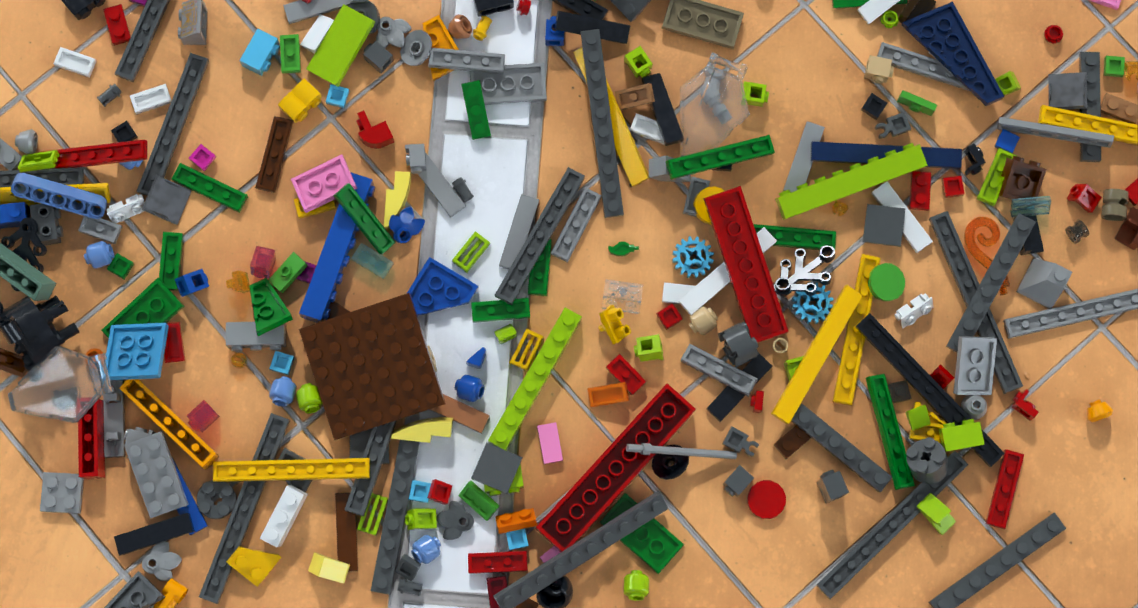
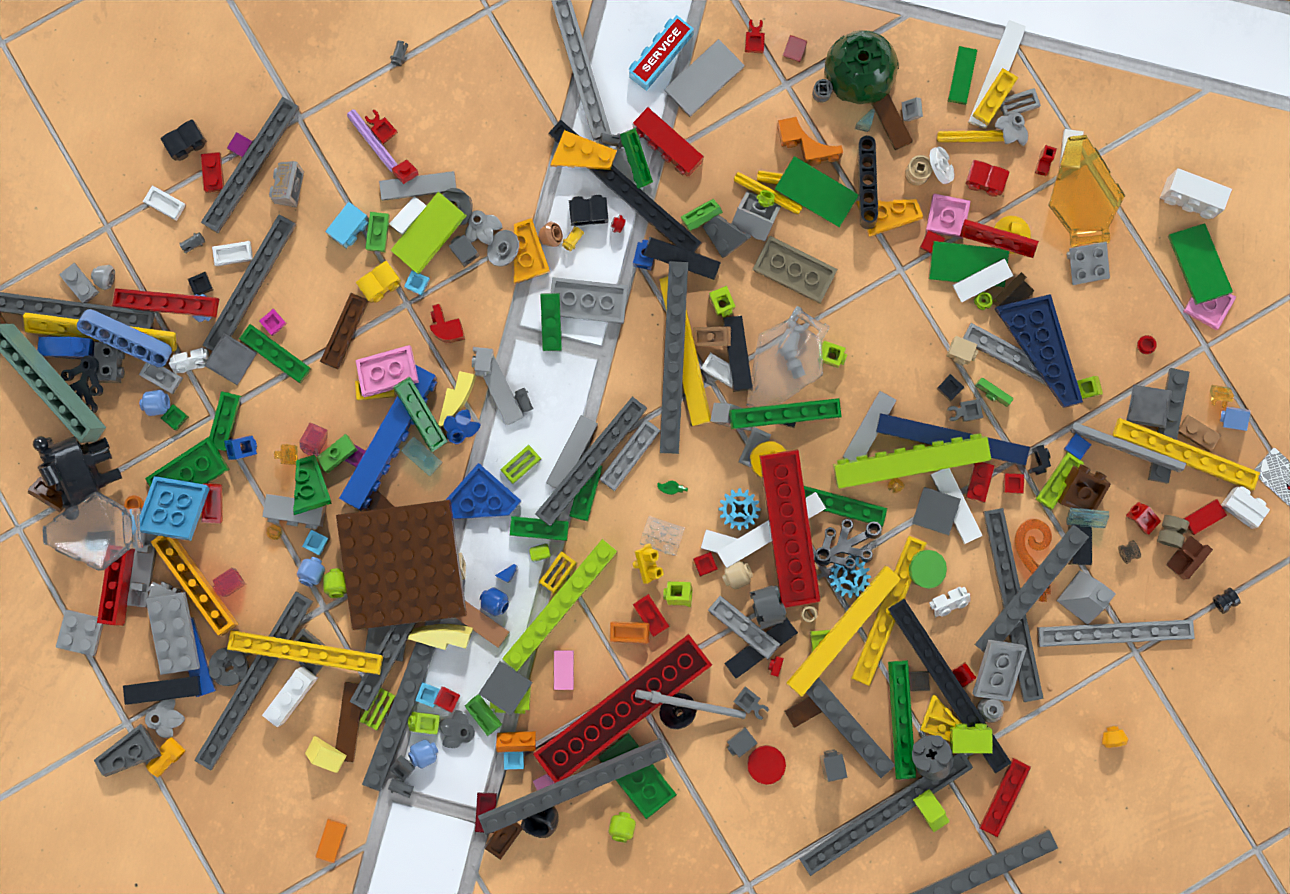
camera: 15 degrees right, 5 degrees up
lime tile [18,150,60,173] -> none
yellow wing [226,546,281,587] -> none
light grey tile [428,48,505,74] -> none
red plate [468,551,528,574] -> none
lime slope [905,405,931,431] -> none
red bracket [1011,389,1039,421] -> none
bright green plate [1104,56,1125,77] -> none

